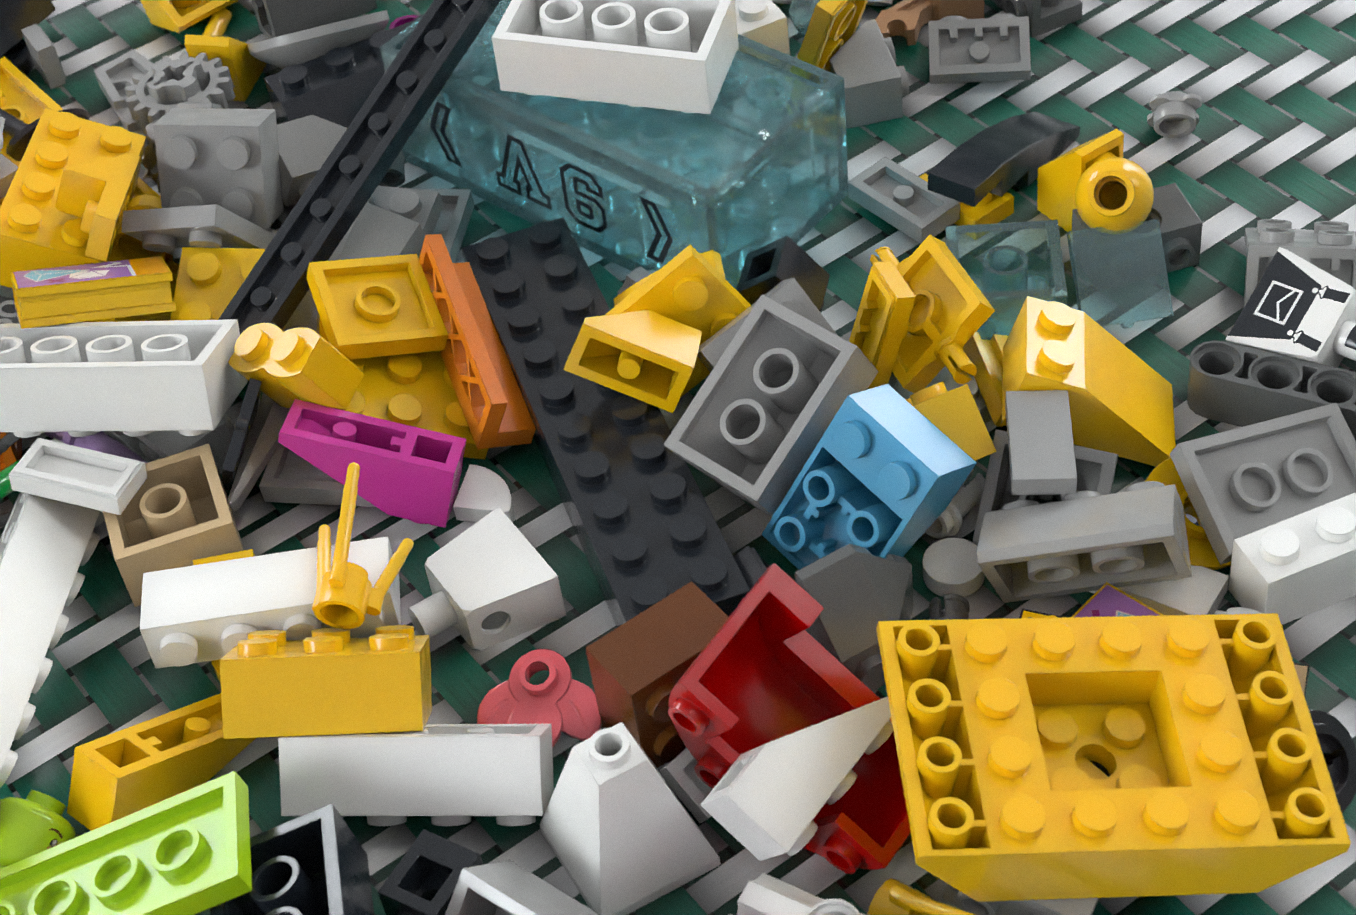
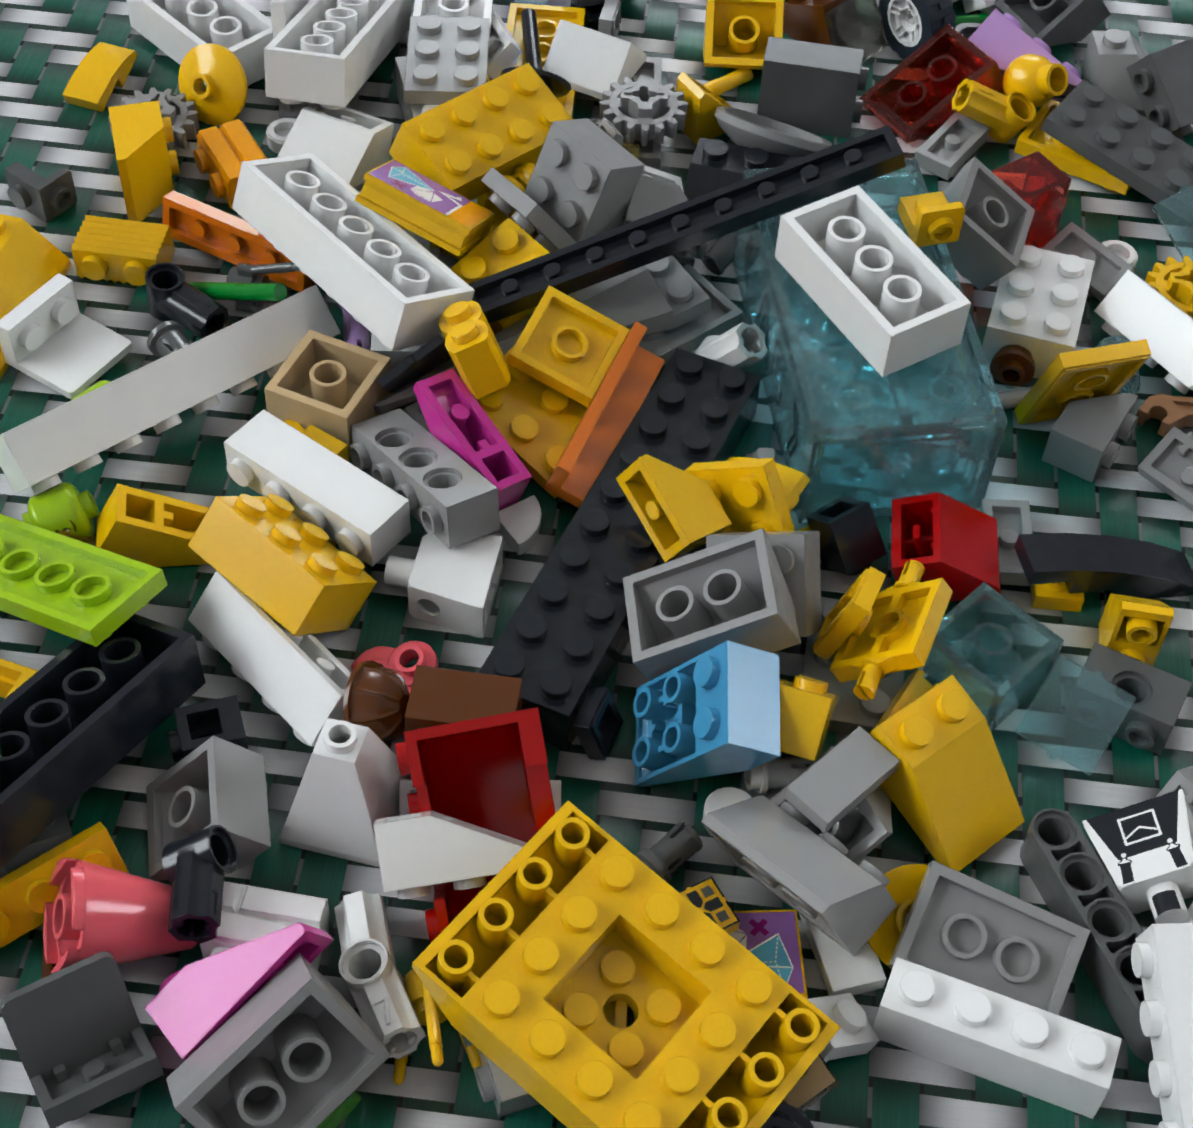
camera: 35 degrees right, 5 degrees up
white tile [9,438,147,515] -> none
yellow slope [55,153,140,262] -> none
yellow plant [312,462,414,629] -> none
dark grey slope [795,544,914,691] -> none
yellow piece [1075,157,1154,235] -> none
none -> reddish brown piece [343,661,410,748]
none -> light grey brick [349,408,500,549]
none -> white slope [543,19,646,100]
none -> white piece [694,322,768,370]
none -> red slope [891,492,1001,602]

